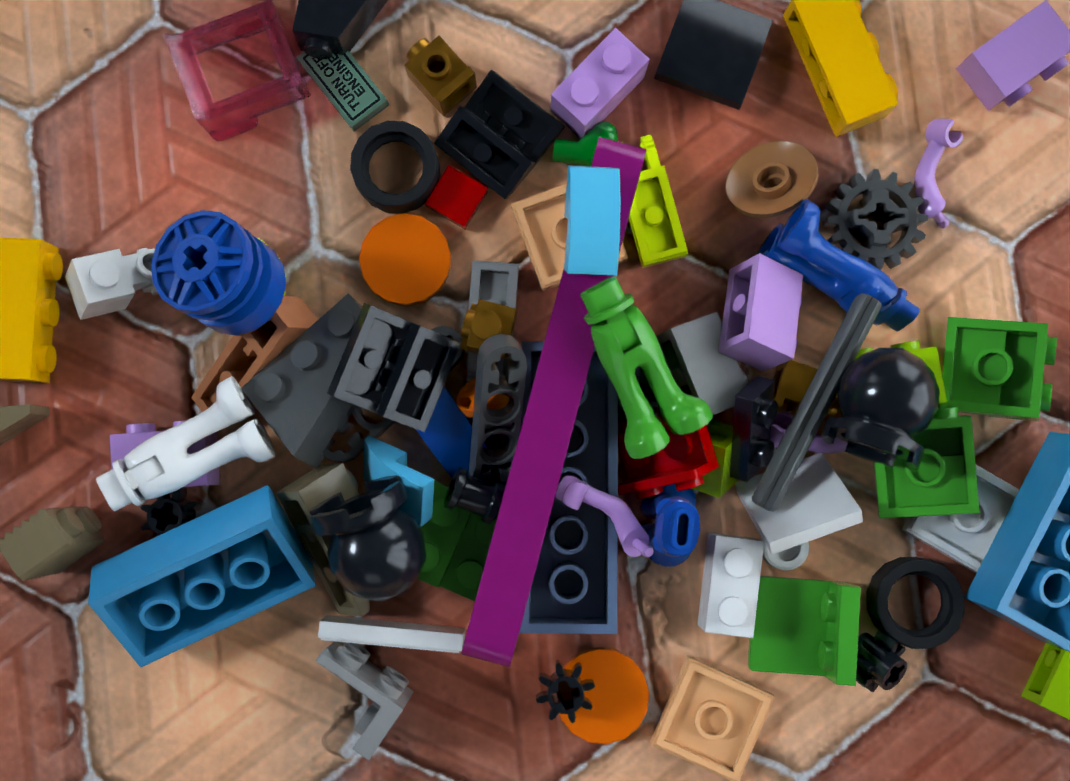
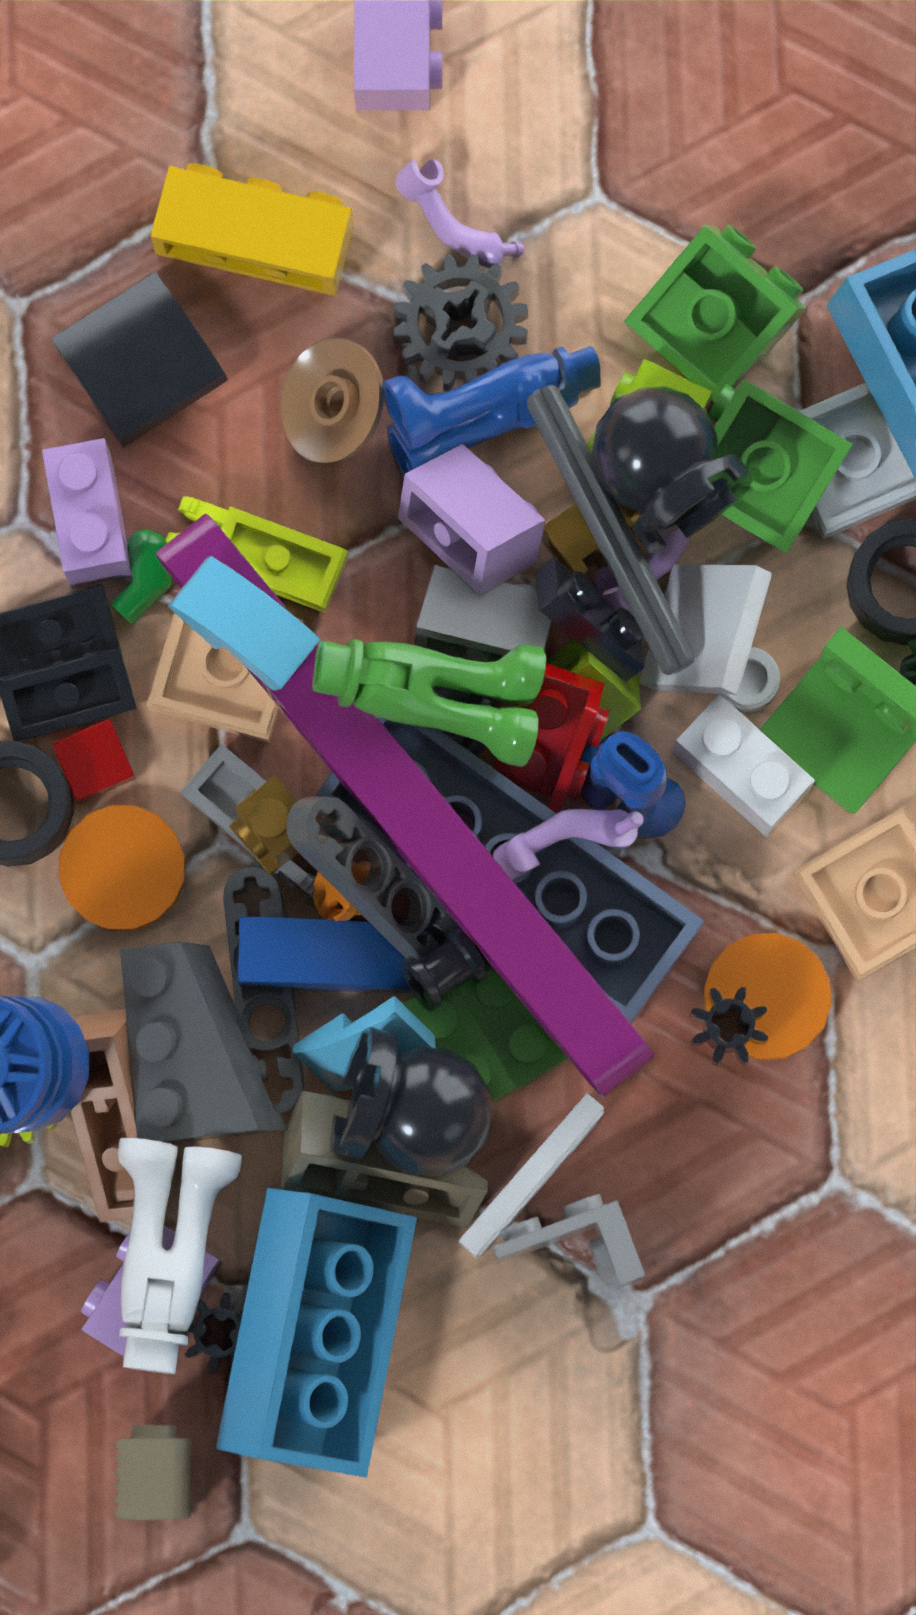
camera: 50 degrees left, 5 degrees down
black slope [327,303,461,432] -> none

